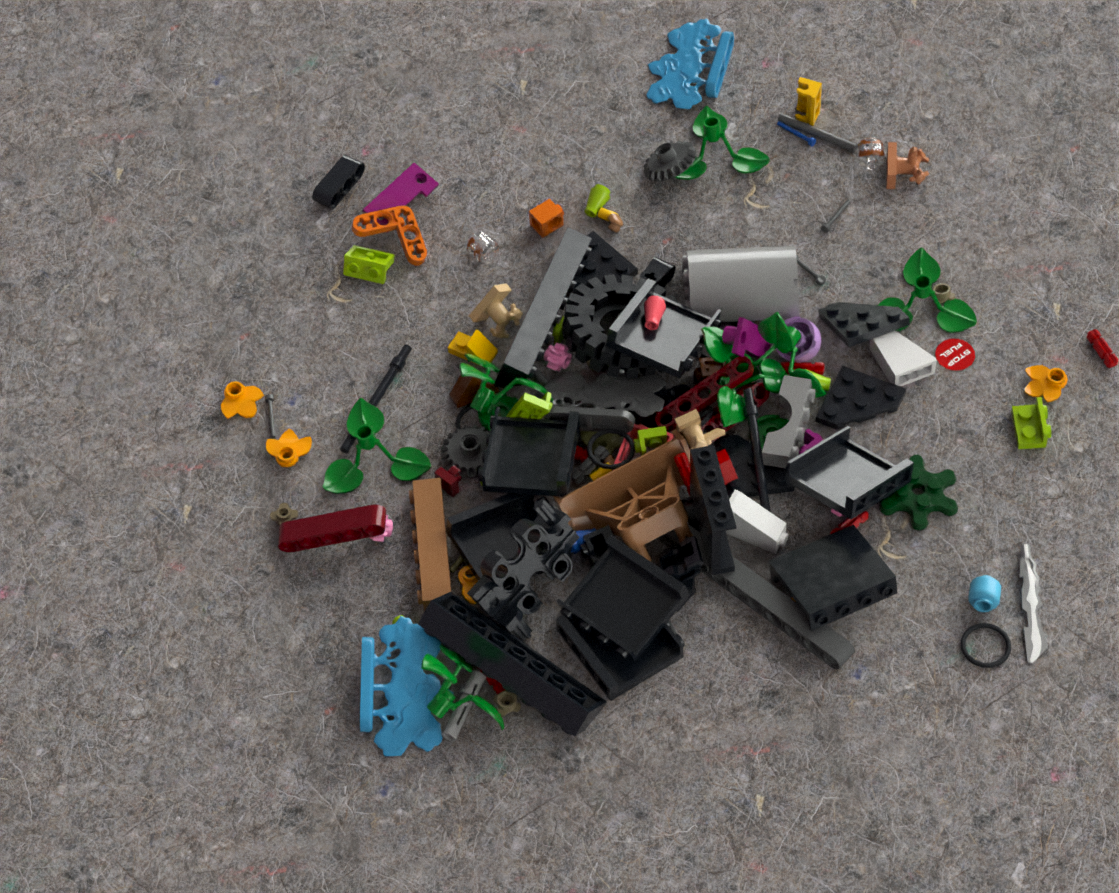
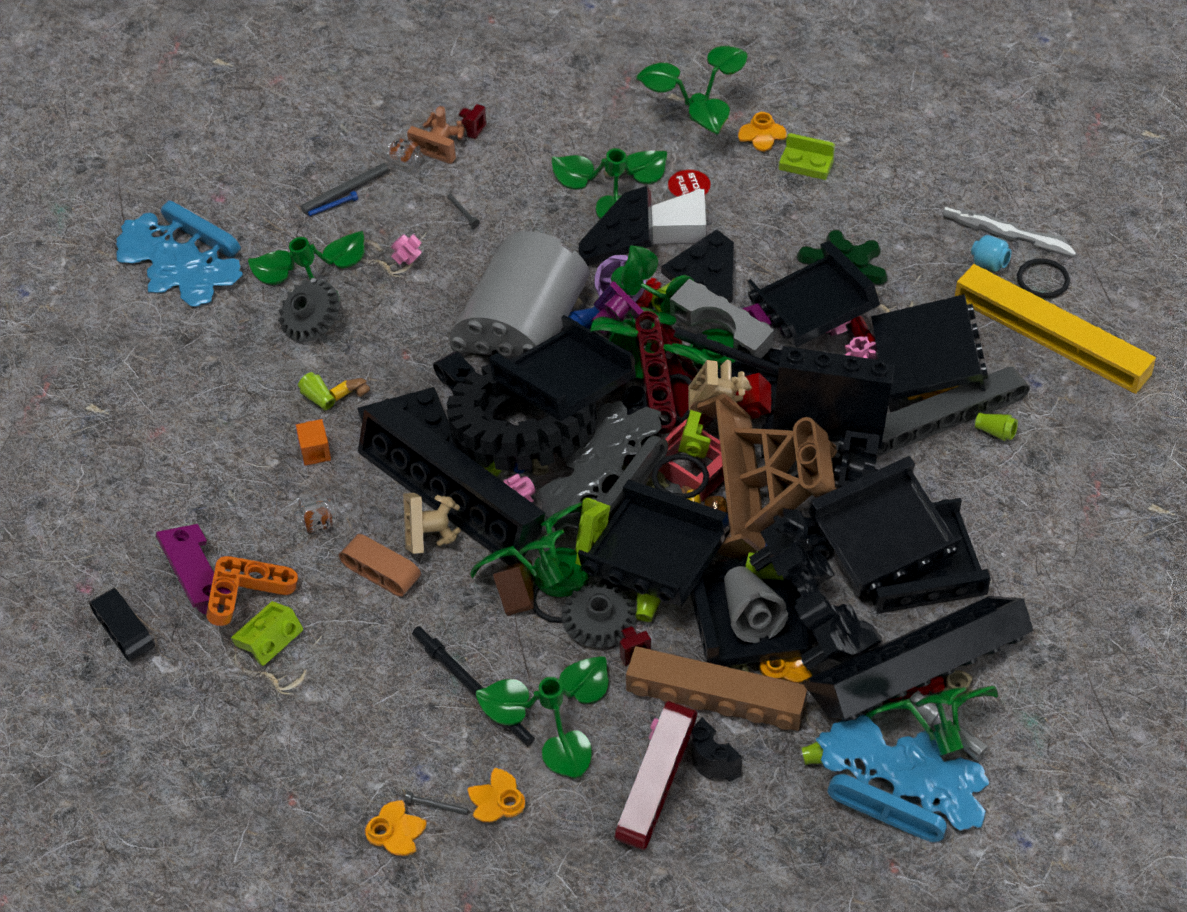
camera: 70 degrees left, 5 degrees down
dark tan plate [270,503,298,526] -> none
yellow slope [448,329,498,367] -> none
coral cone [644,296,666,330] -> none
red axle [674,452,690,496] -> none
yellow hinge [795,77,822,126] -> none
red axle [1087,329,1118,368] -> none
none -> nougat beam [339,534,421,597]
none -> bright pink gear [391,234,422,265]
none -> dark red tile [458,104,486,139]
none -> green plant [636,46,748,135]
none -> black cylinder [691,717,742,781]
none -> light grey cone [724,566,788,643]
none -> bright pink gear [845,337,878,360]
none -> yellow brick [955,264,1156,394]
none -> lime cone [975,413,1018,441]

